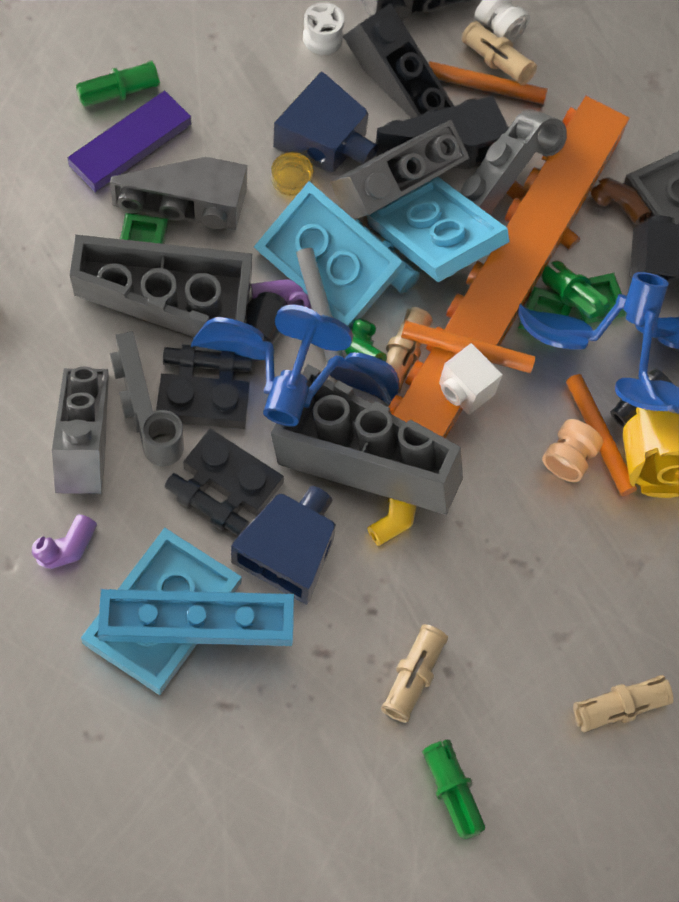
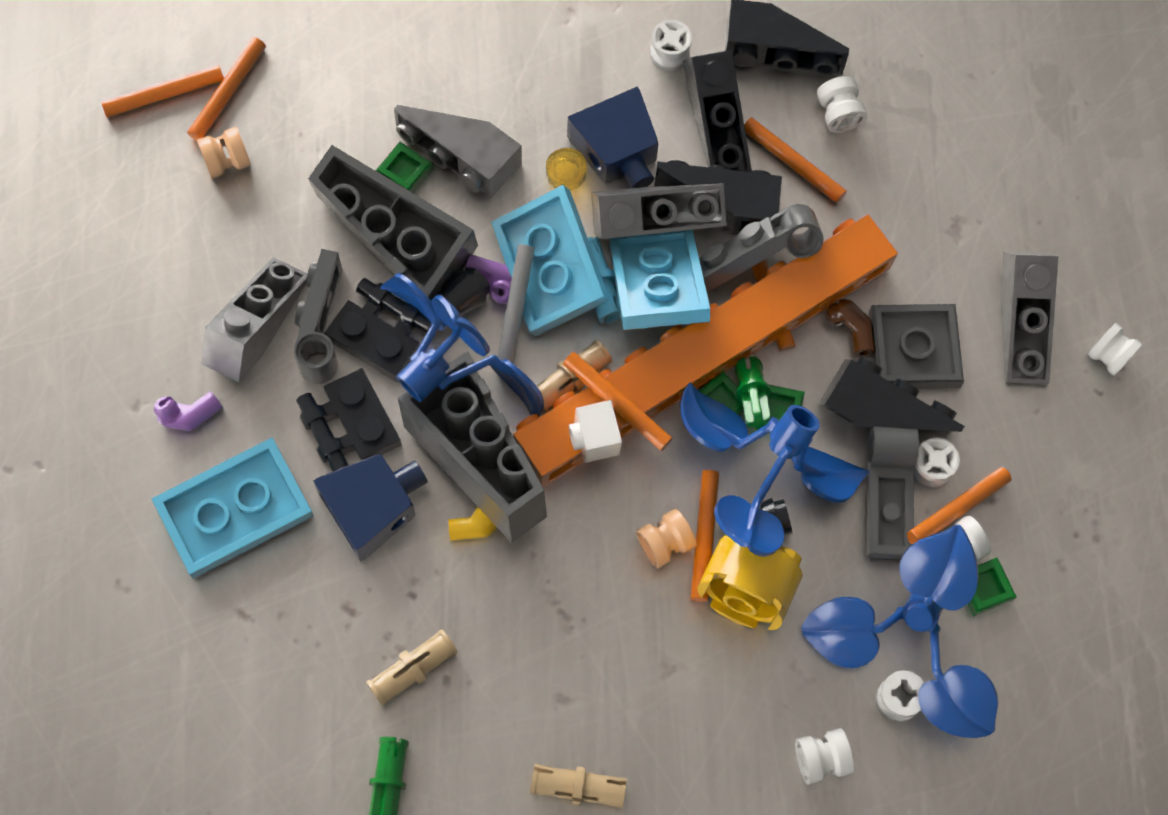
camera: 30 degrees right, 5 degrees up
dark purple tile [67,90,192,192] -> none
green axle [76,60,160,107] -> none
dark azure plate [98,589,294,646] -> none
green arm [345,318,387,362] -> none
tan pin [462,21,537,85] -> none

